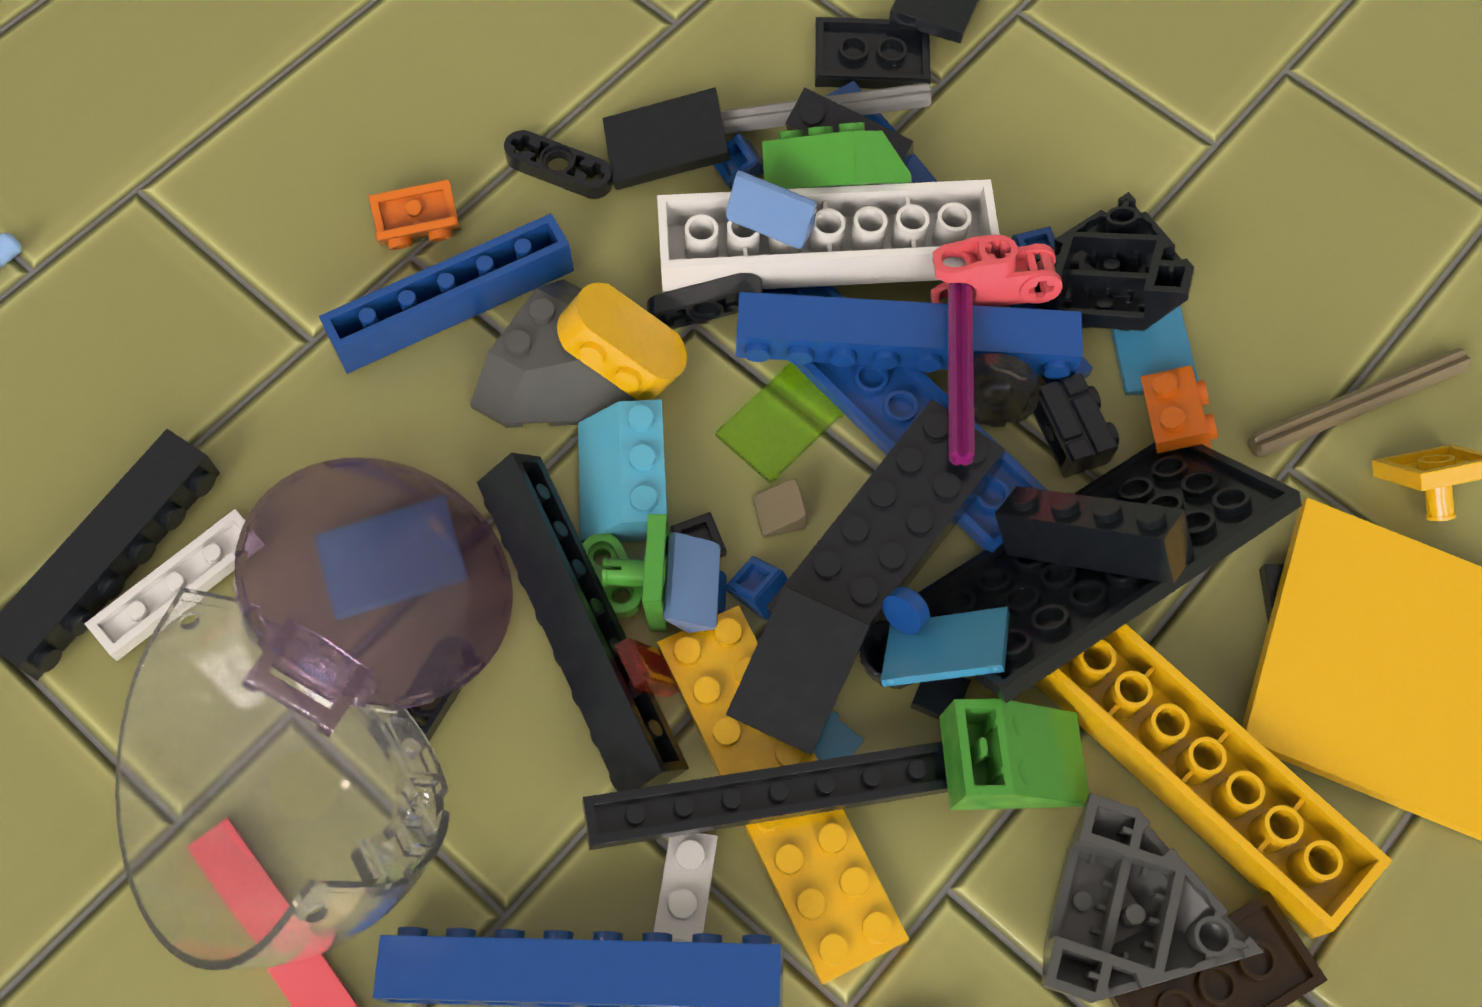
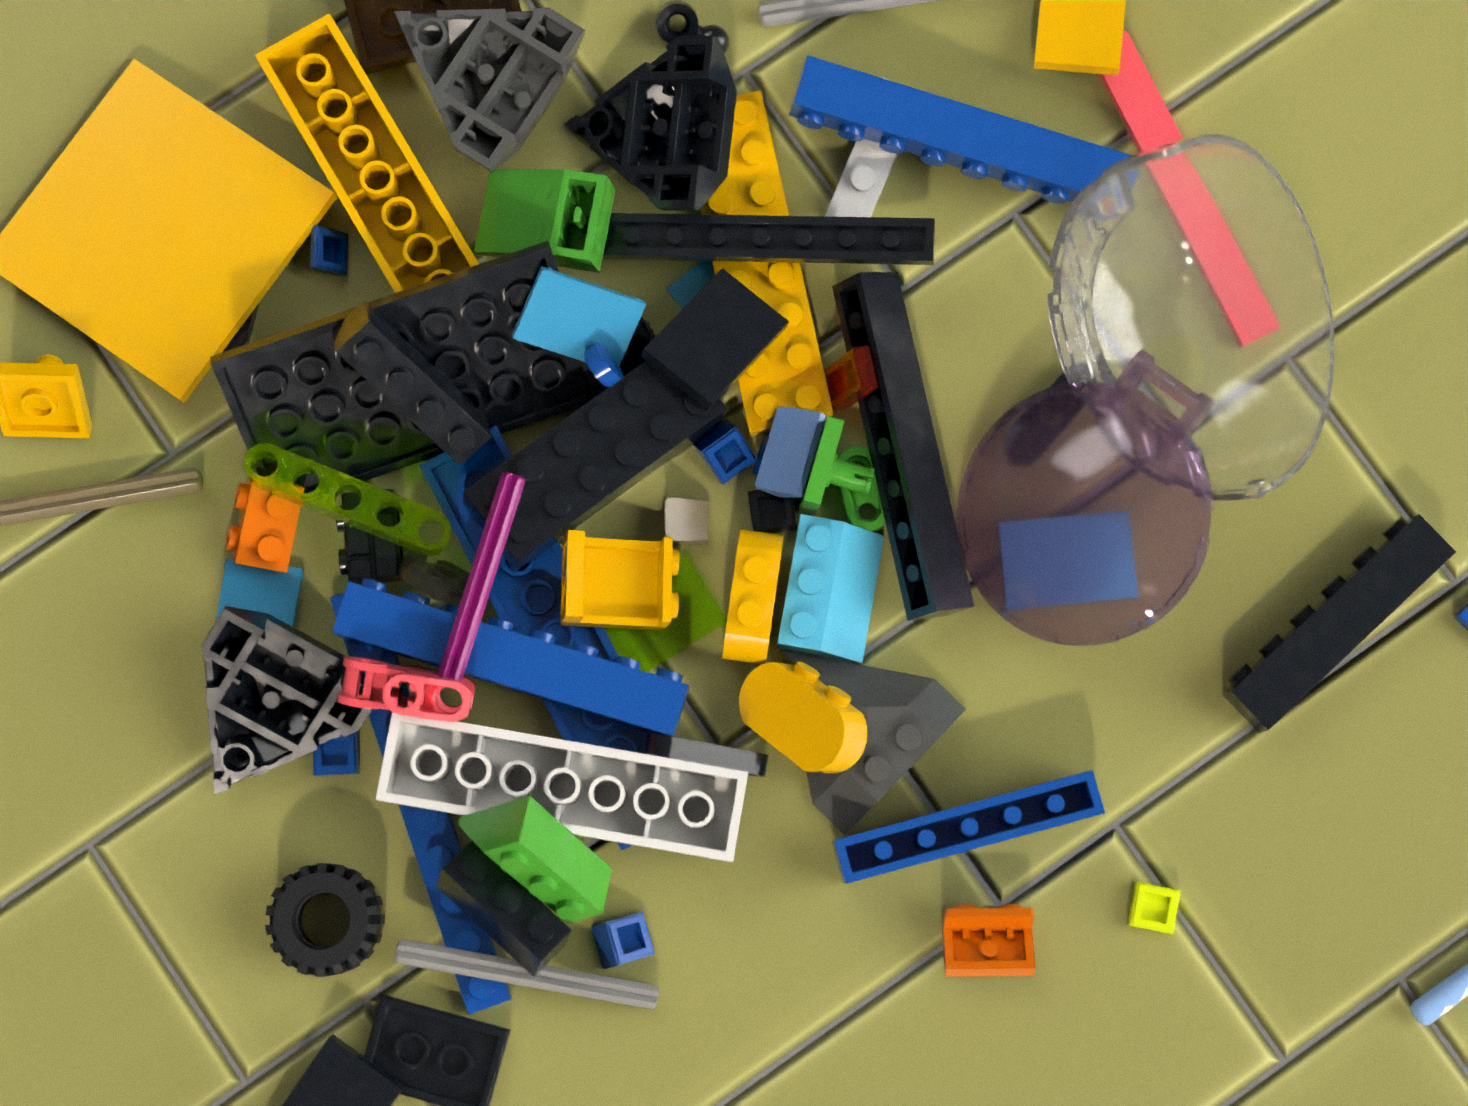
camera: 165 degrees left, 15 degrees up
white plate [84,509,266,661] -> none
black beam [504,130,612,199] -> none
black tile [602,87,731,190] -> none
medium blue slope [726,170,817,249] -> none
none -> clear neon green beam [244,443,451,556]
none -> black tyre [265,863,385,977]
none -> blue slope [310,225,348,275]
none -> yellow panel [560,530,680,631]
none -> black wedge [564,35,737,211]
none -> yellow brick [722,529,784,664]
none -> neon yellow tile [1127,882,1181,934]

